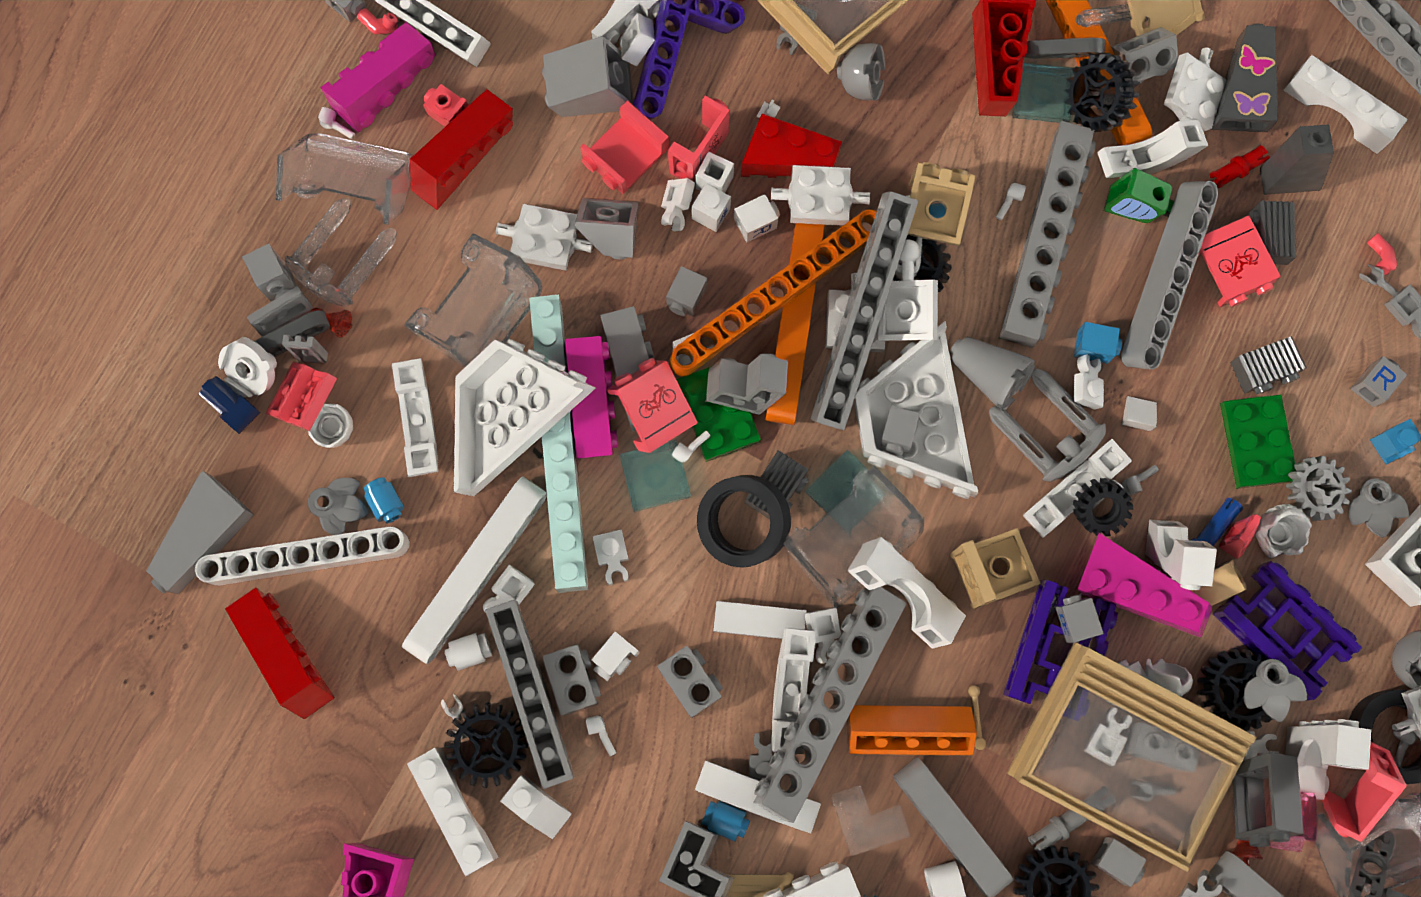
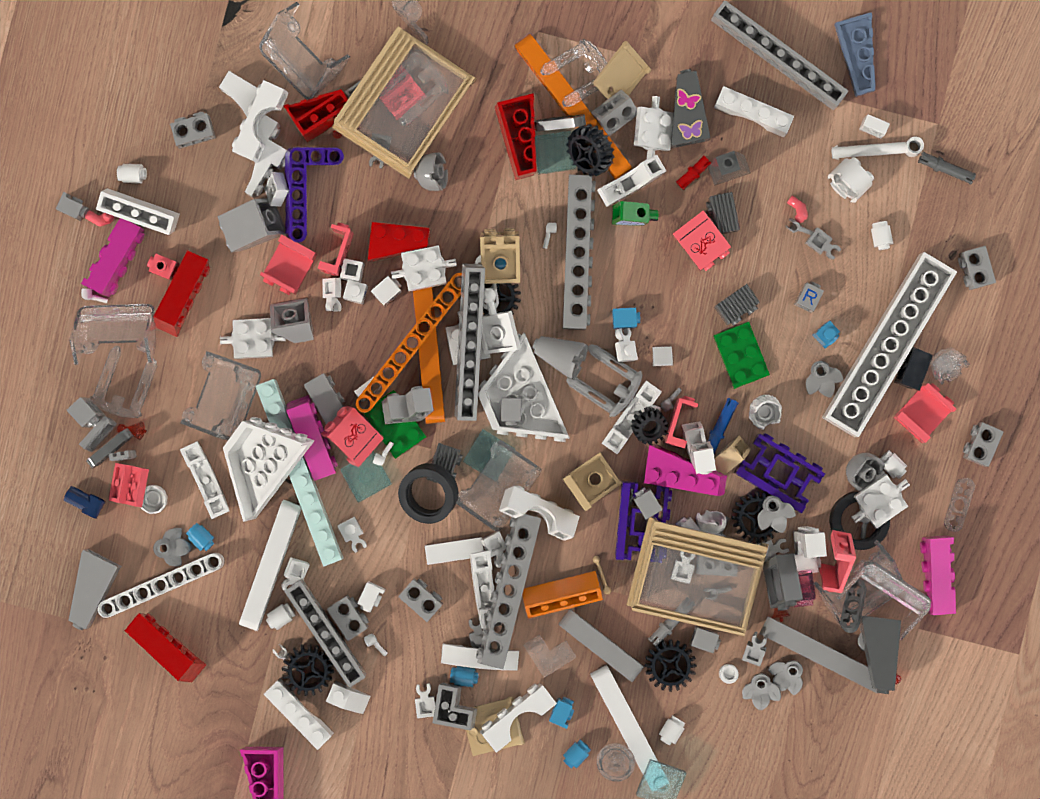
camera: 15 degrees left, 10 degrees up
white plate [218,337,277,397] -> none
light grey brick [666,266,707,317] -> none
white plate [756,100,780,118] -> none
light grey beam [1121,181,1218,370] -> none
coral slope [1219,514,1261,559] -> none
light grey gear [1286,456,1352,521] -> none
none -> white plate [415,683,435,718]
none -> coral panel [663,396,698,448]

